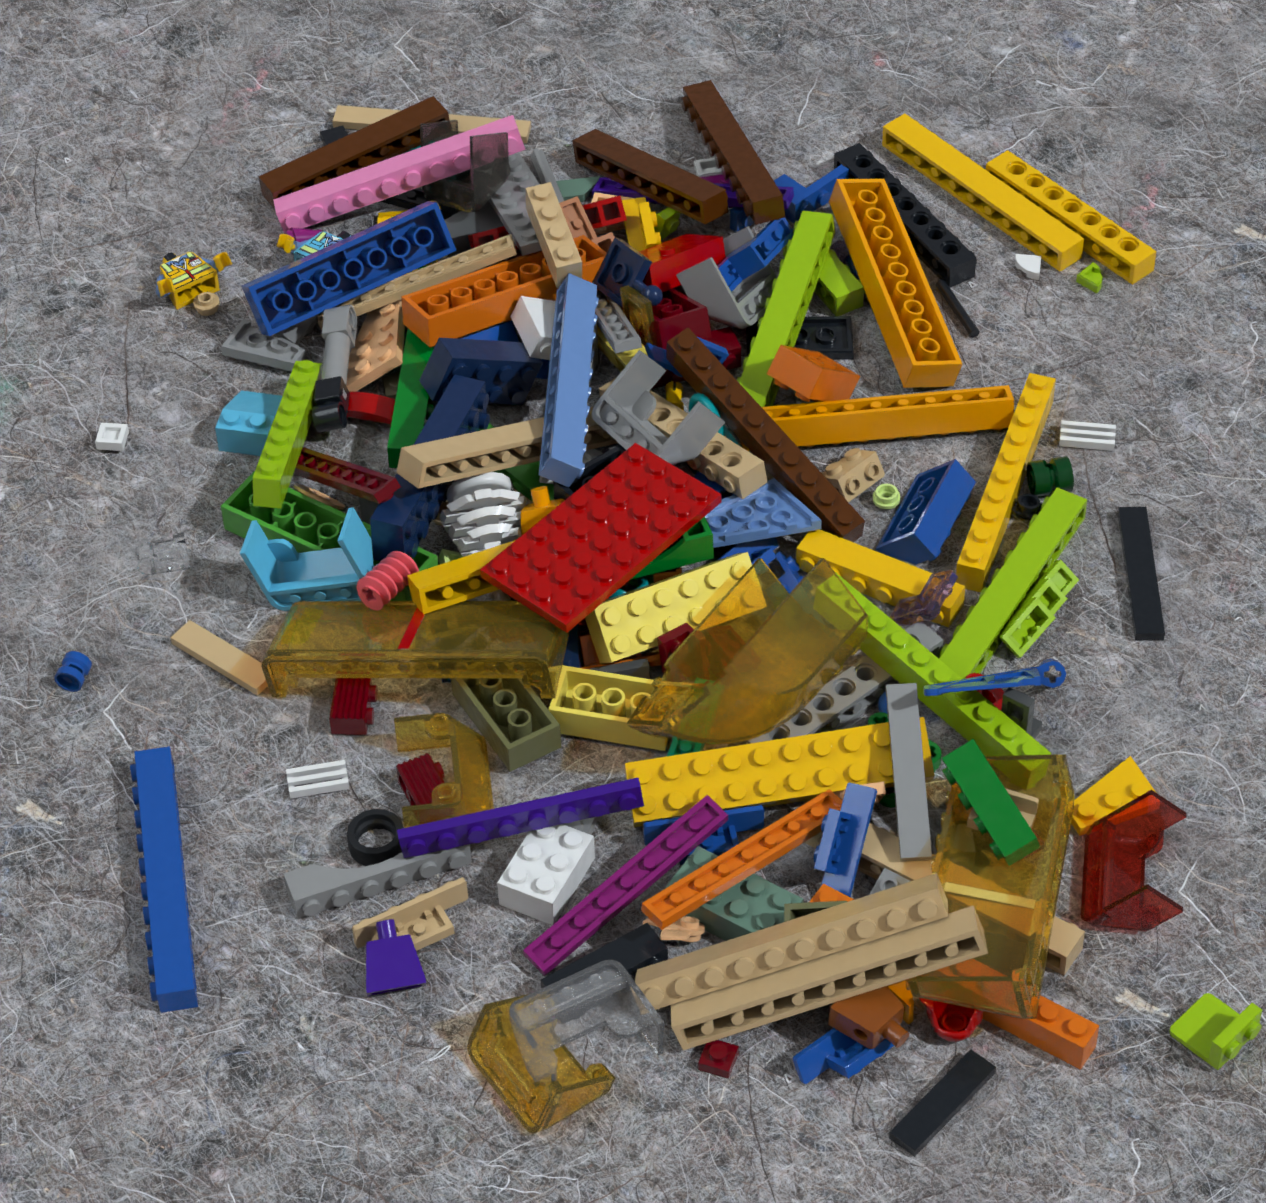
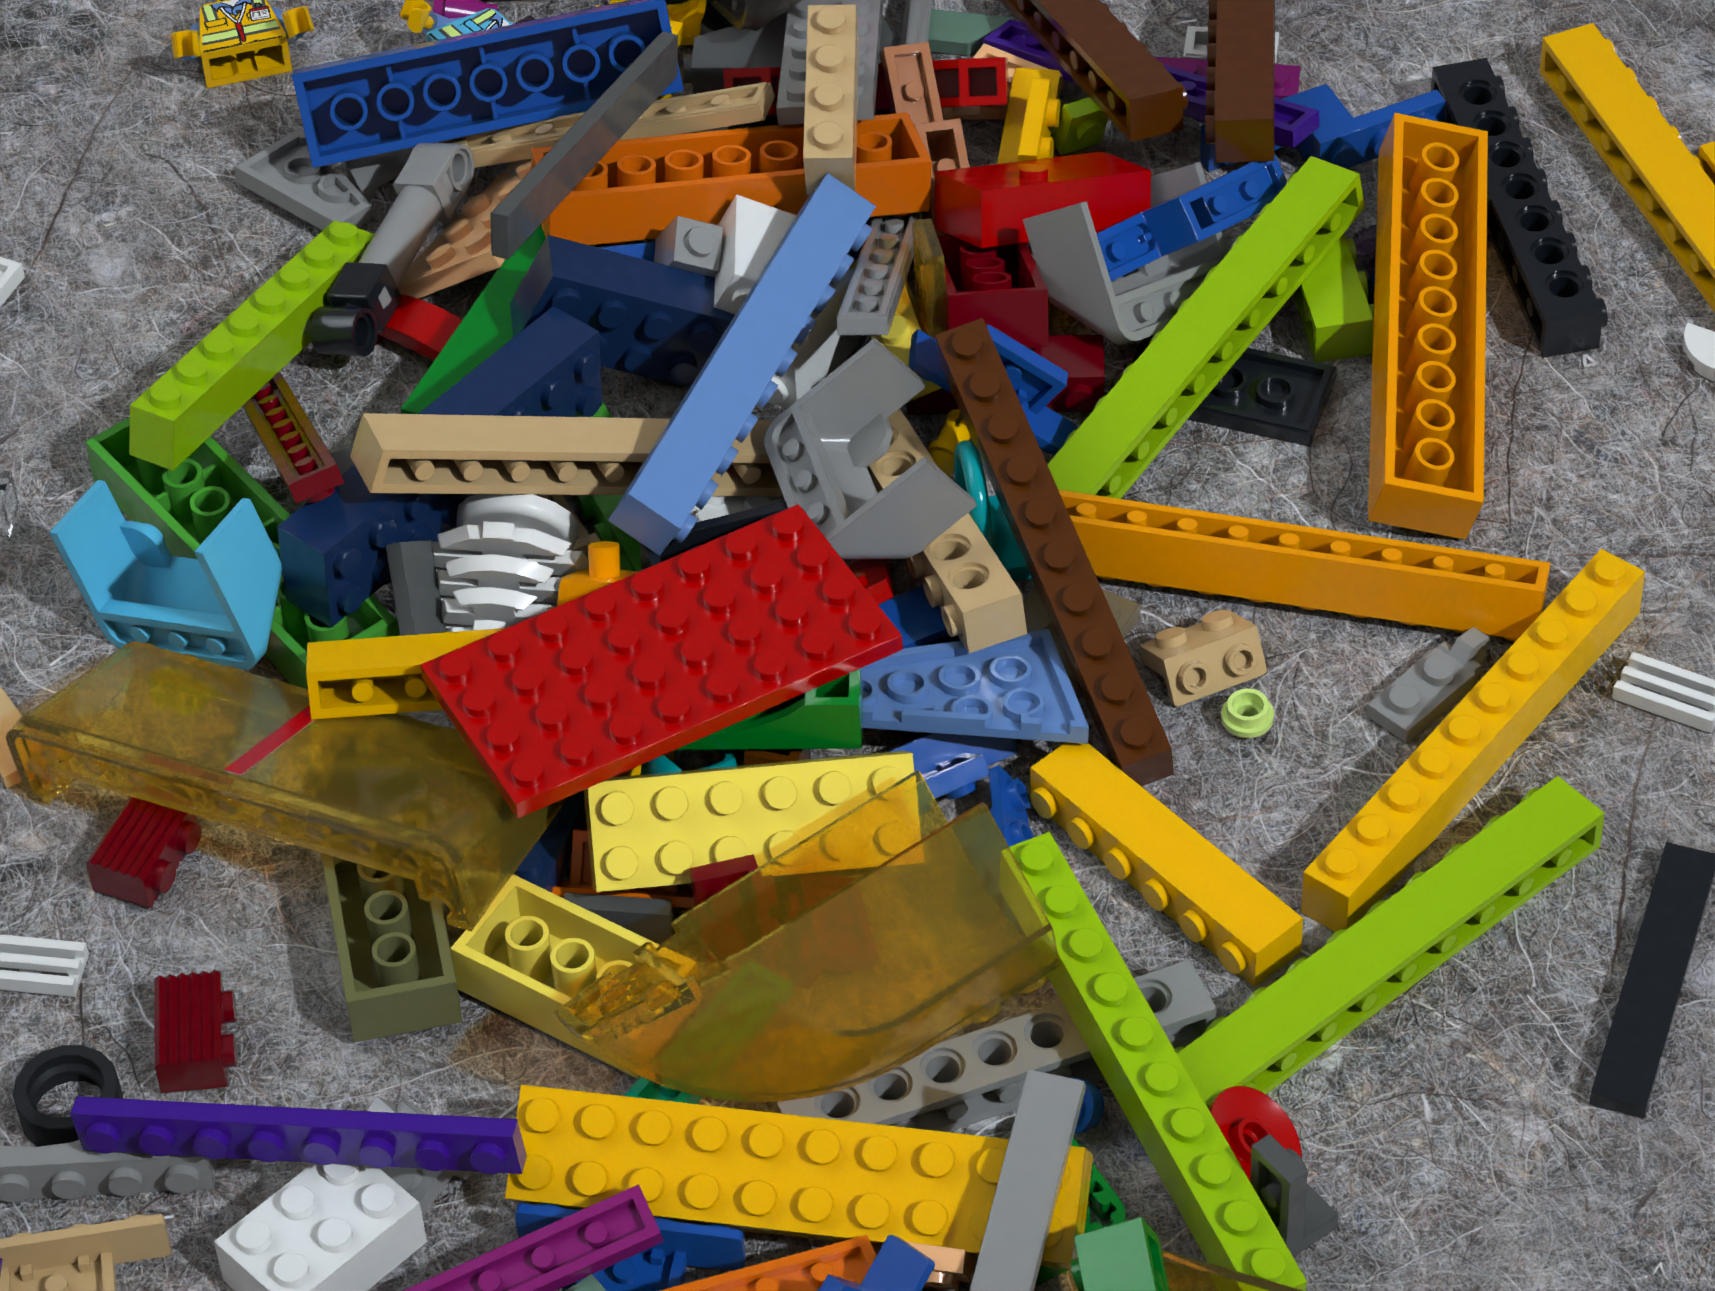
camera: 20 degrees right, 0 degrees up
tan plate [193,292,220,316] -> none
medium azure slope [215,390,282,456] -> none
light nougat dish [293,483,346,510] -> none
coral piece [357,551,419,611] -> none
clear yellow windscreen [394,713,494,828] -> none
dark blue plate [592,237,663,309] -> none
orange brick [767,345,860,402] -> none
blue slope [876,459,976,565] -> none
plate [890,570,958,627] -> none
blue wing [923,658,1066,696] -> none
black bar [936,280,980,338] -> none
lime slope [999,560,1079,658] -> none
black plate [1012,494,1042,520] -> none
dark green wheel [1026,456,1074,497] -> none
none -> dark grey tile [386,540,446,636]
none -> dark grey tile [491,31,678,260]
none -> light grey brick [654,216,723,277]
none -> light grey hinge [1366,627,1490,743]

